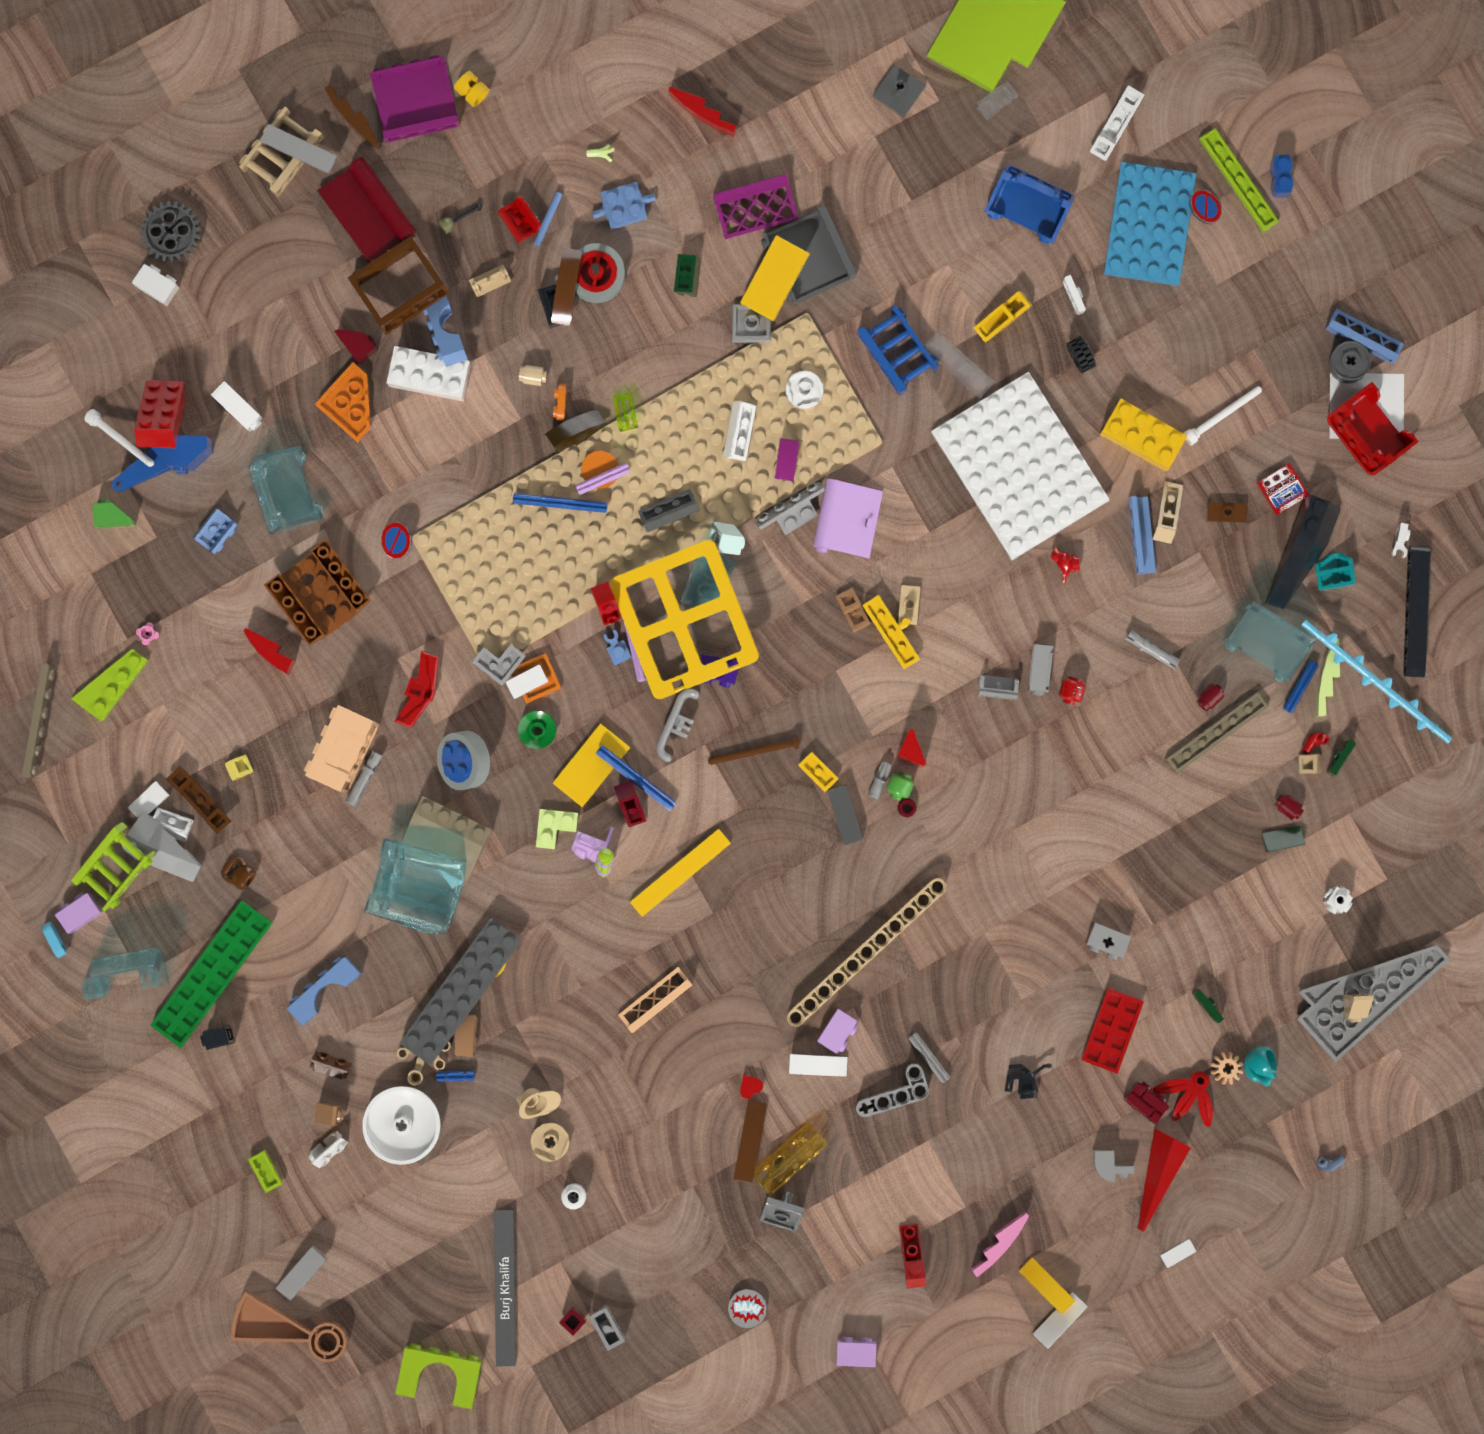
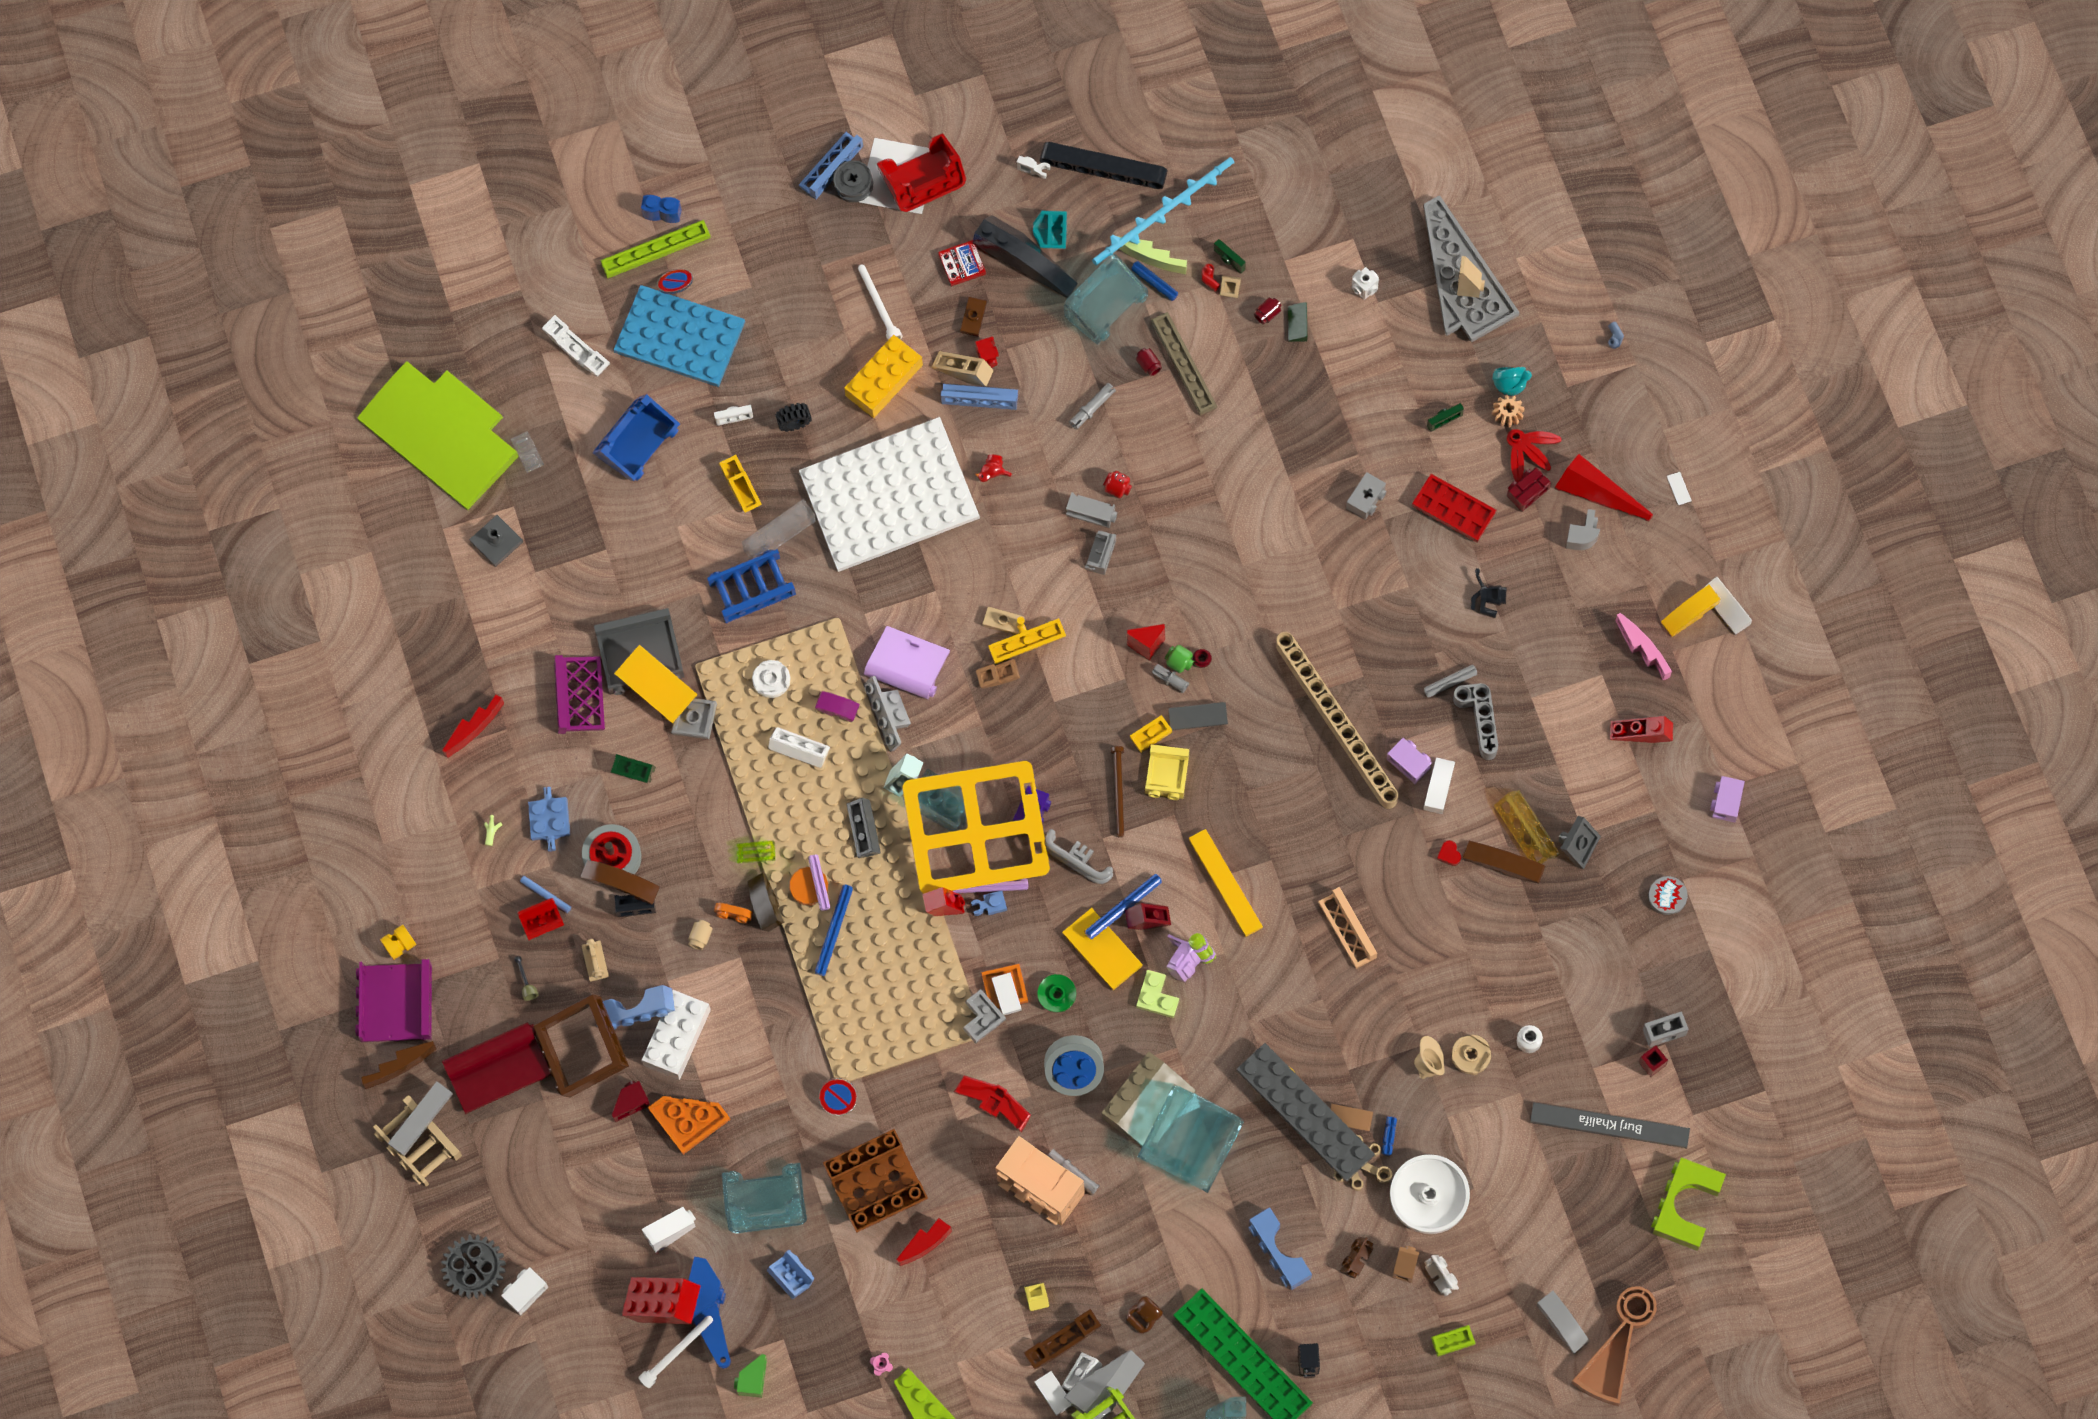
camera: 75 degrees left, 15 degrees down
none -> red brick [975,336,999,368]
none -> light yellow panel [1145,745,1189,800]

